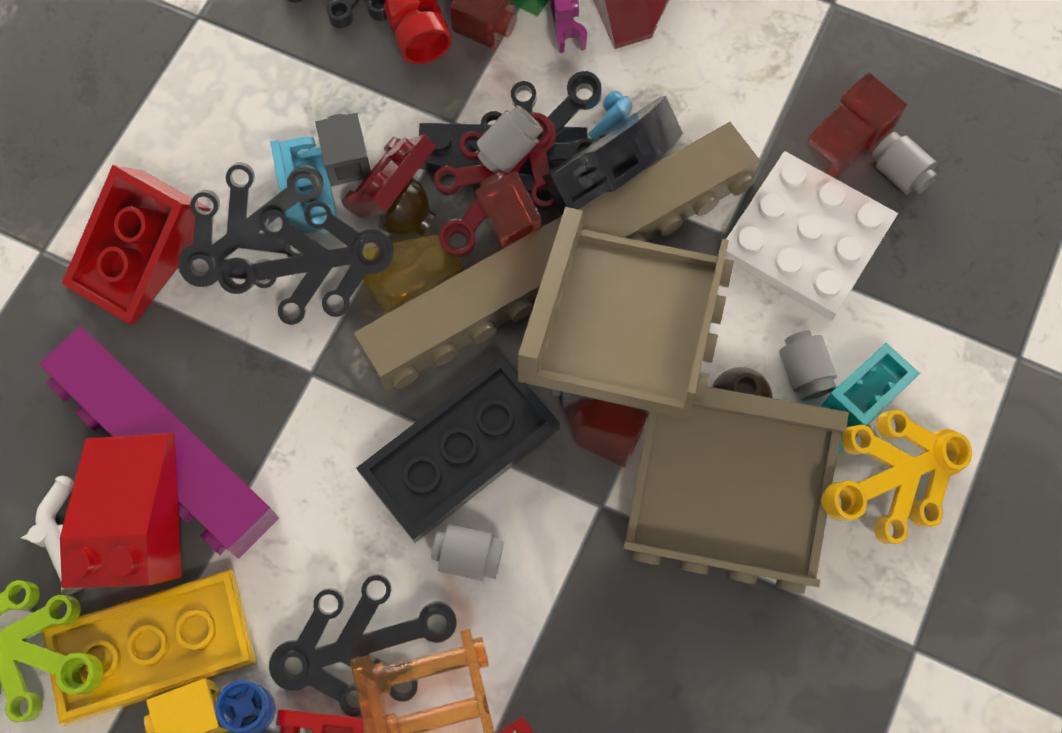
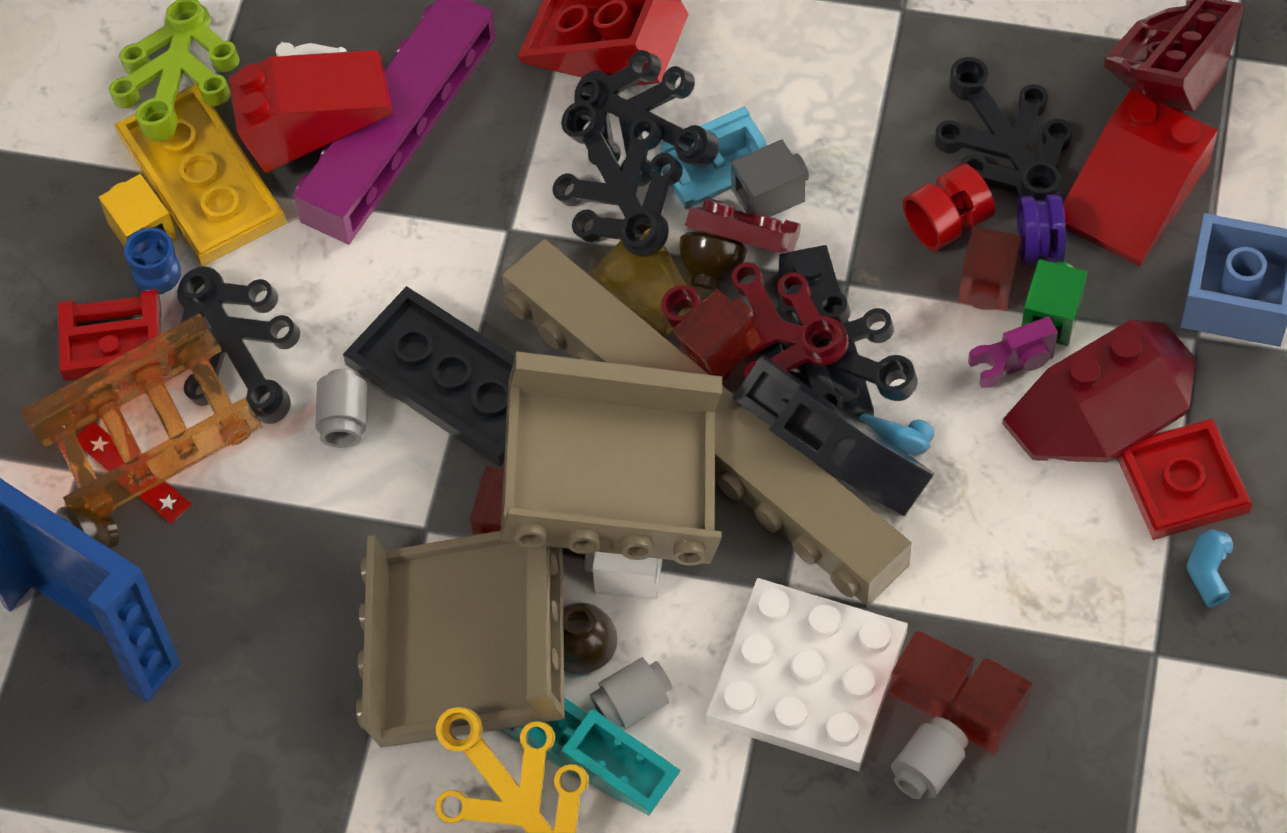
camera: 80 degrees right, 10 degrees down
light grey brick [477,105,543,173] -> none

